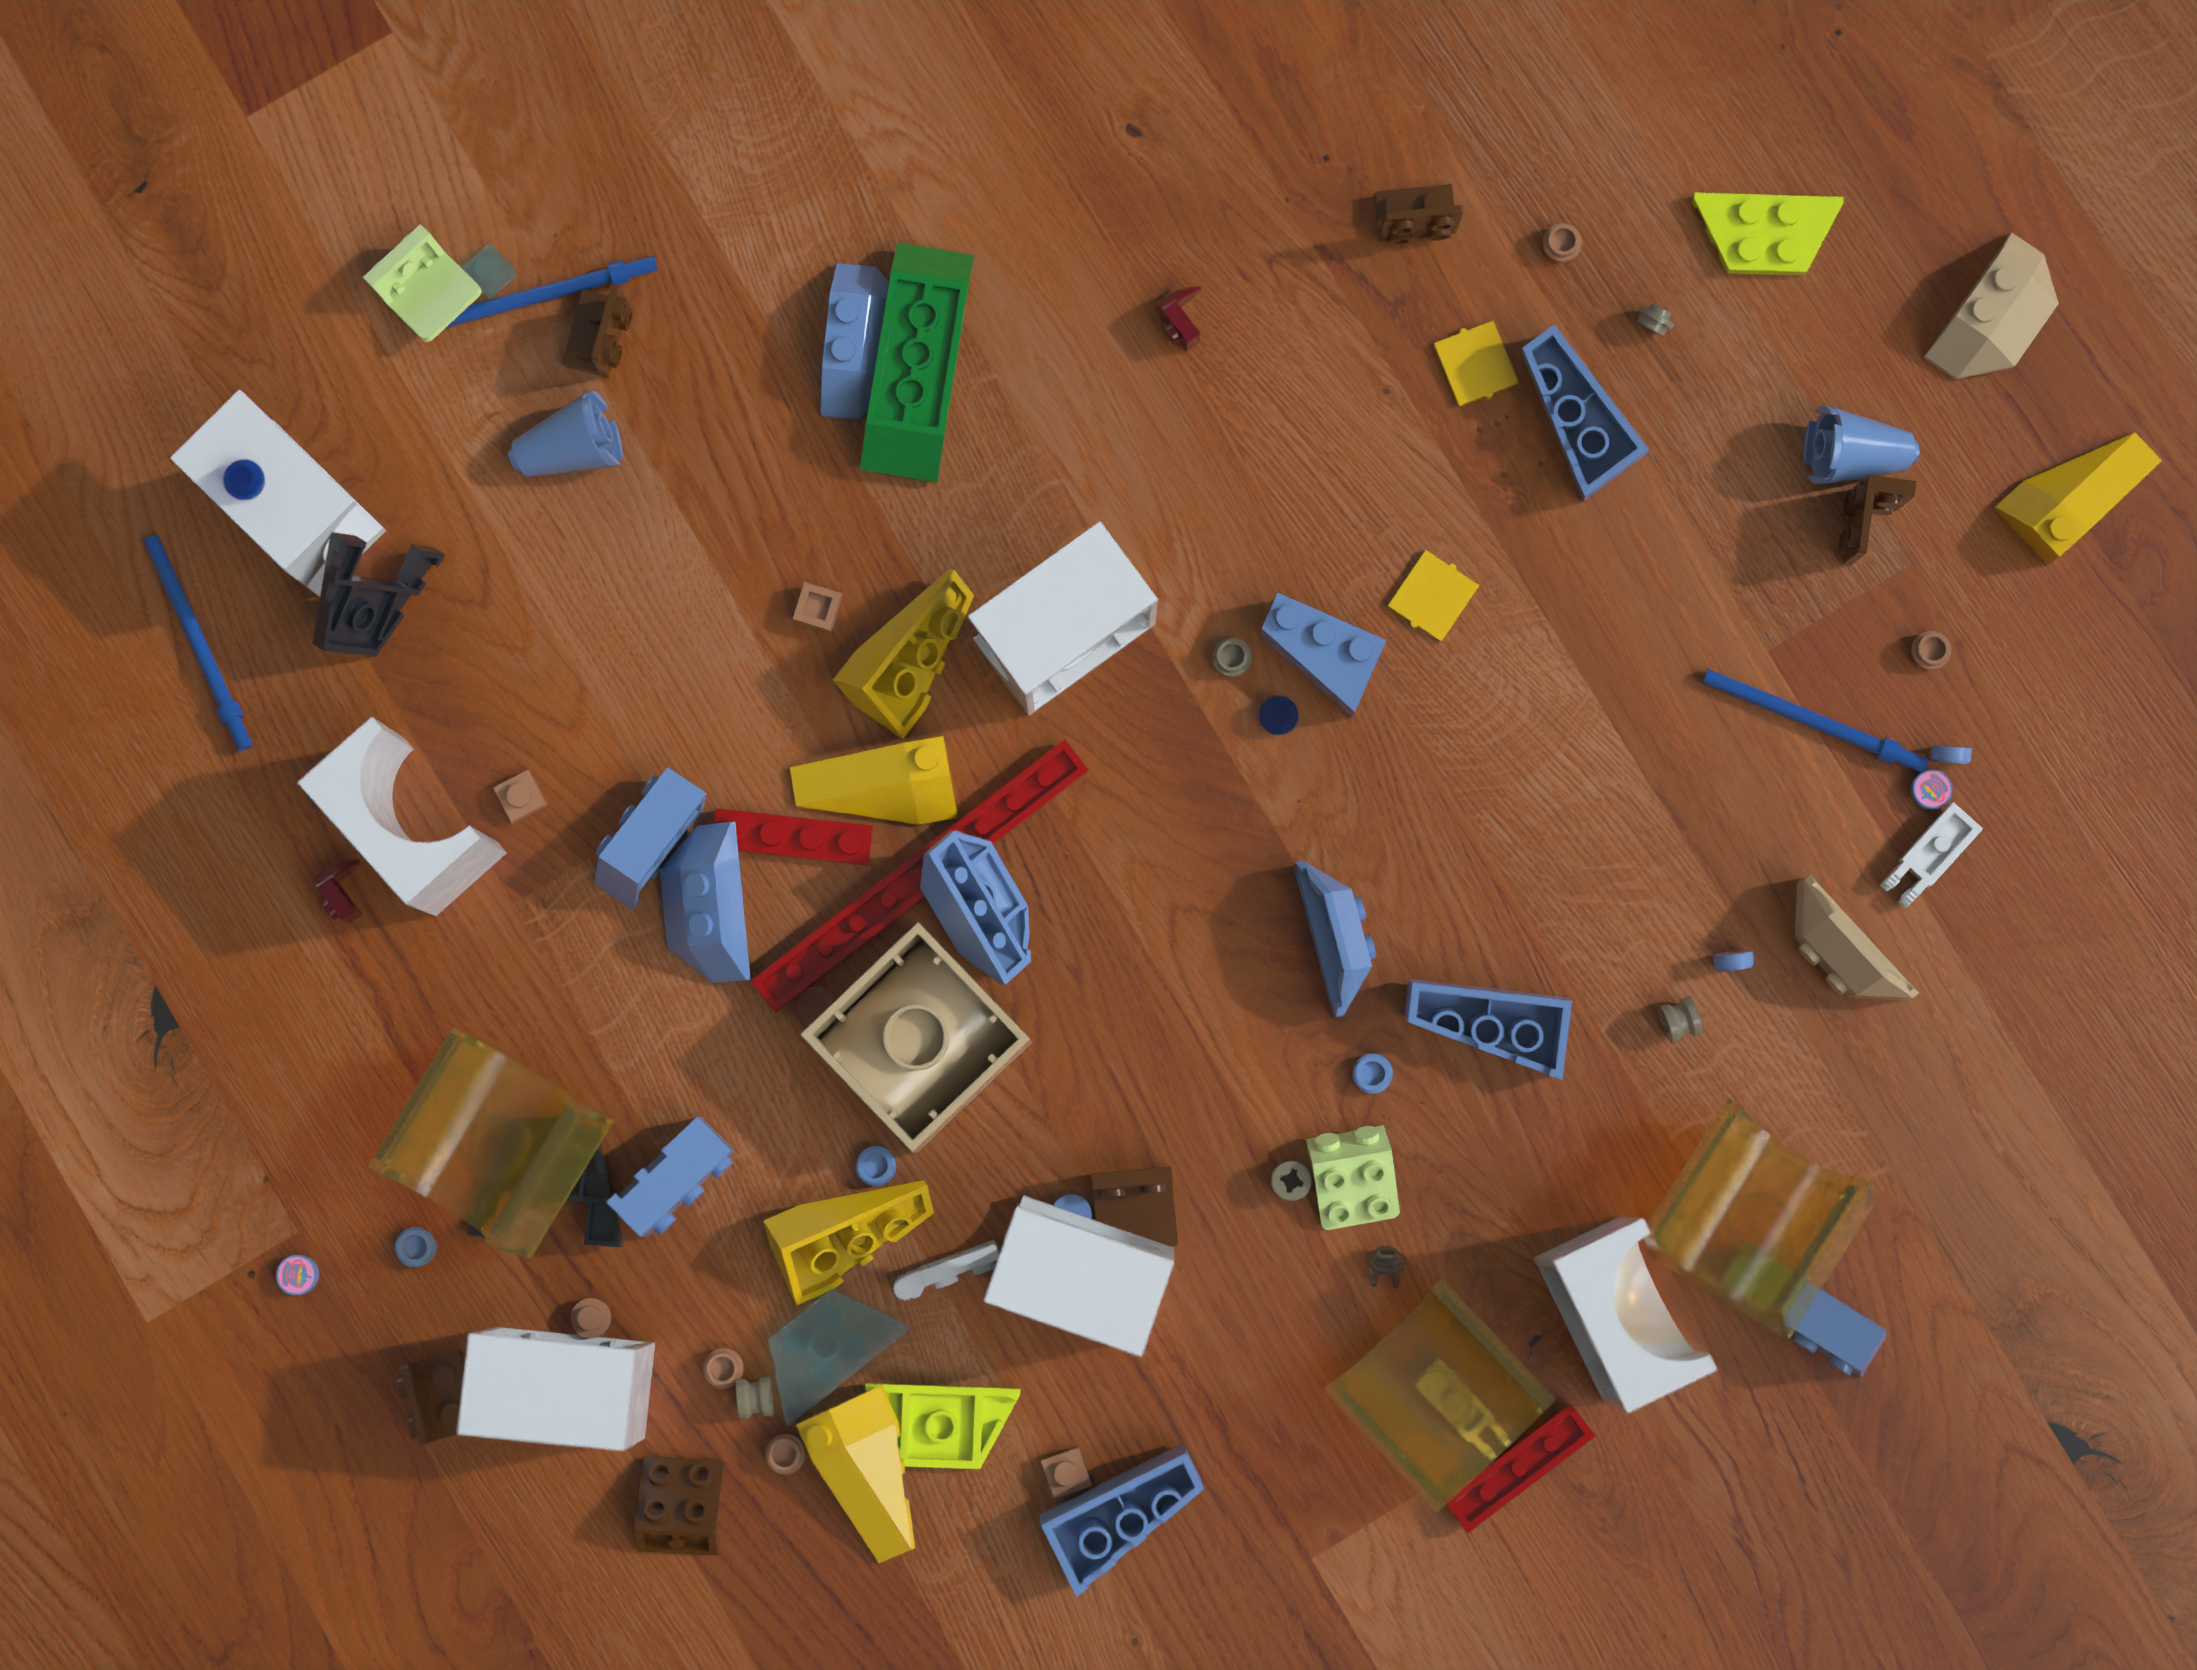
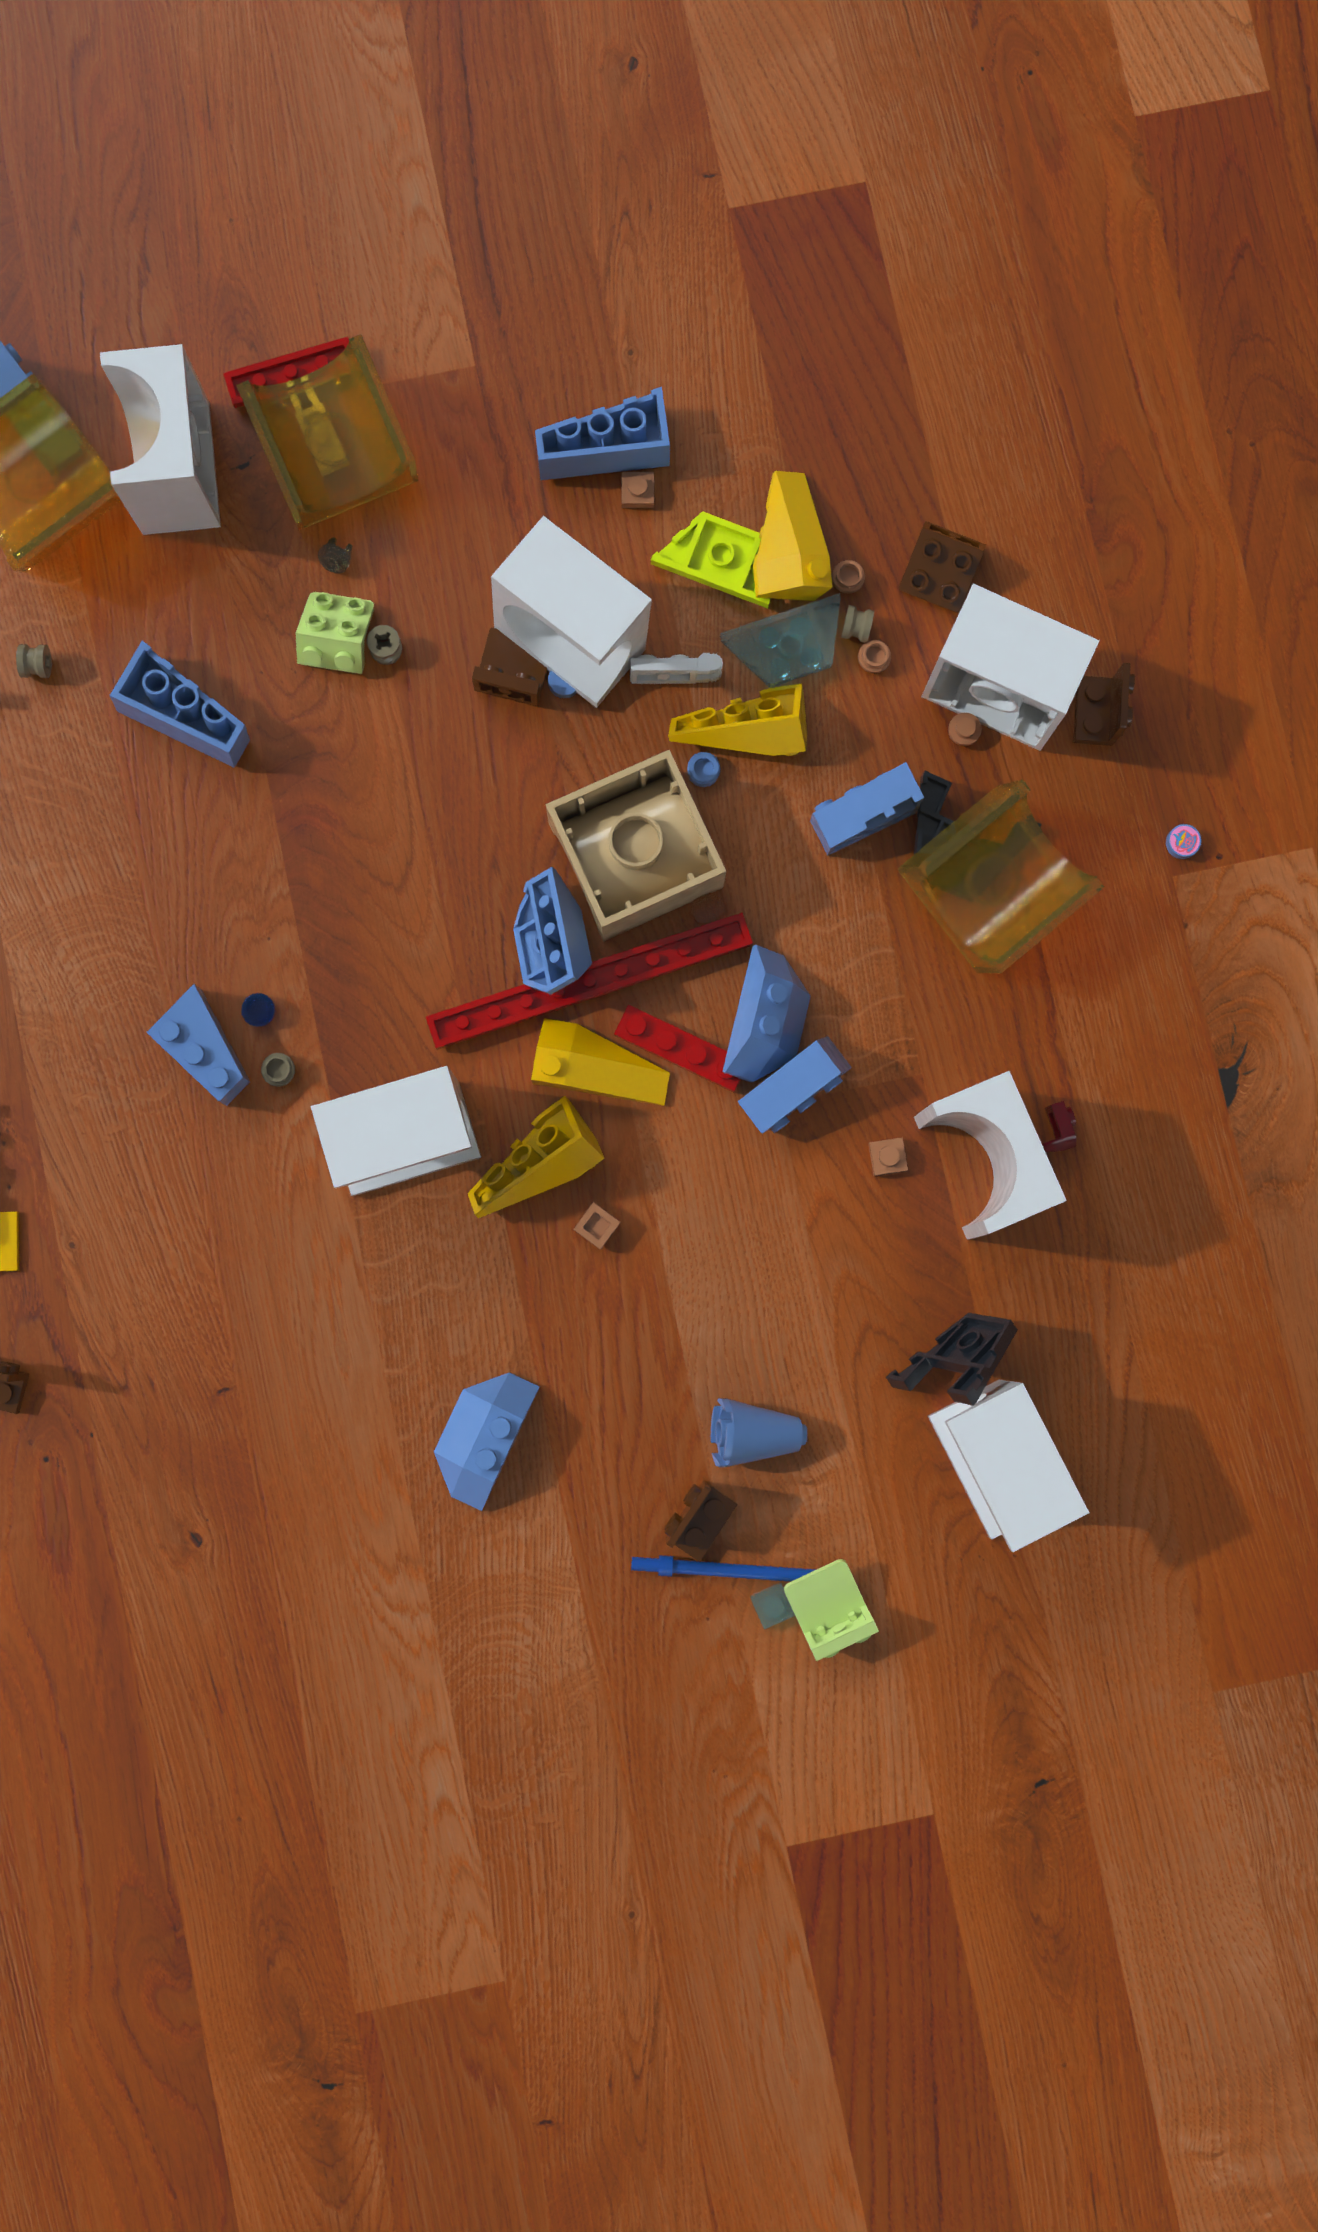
camera: 165 degrees left, 0 degrees up
blue bar [144,535,253,752] -> none
clear blue plate [223,459,265,501] -> none
medium blue tile [395,1227,437,1267] -> none
green slope [860,242,974,483] -> none
dark red plate [1155,286,1202,351] -> none
medium blue wedge [1293,861,1376,1018] -> none
medium blue tile [1352,1054,1393,1094] -> none
yellow piece [1387,550,1479,642] -> none

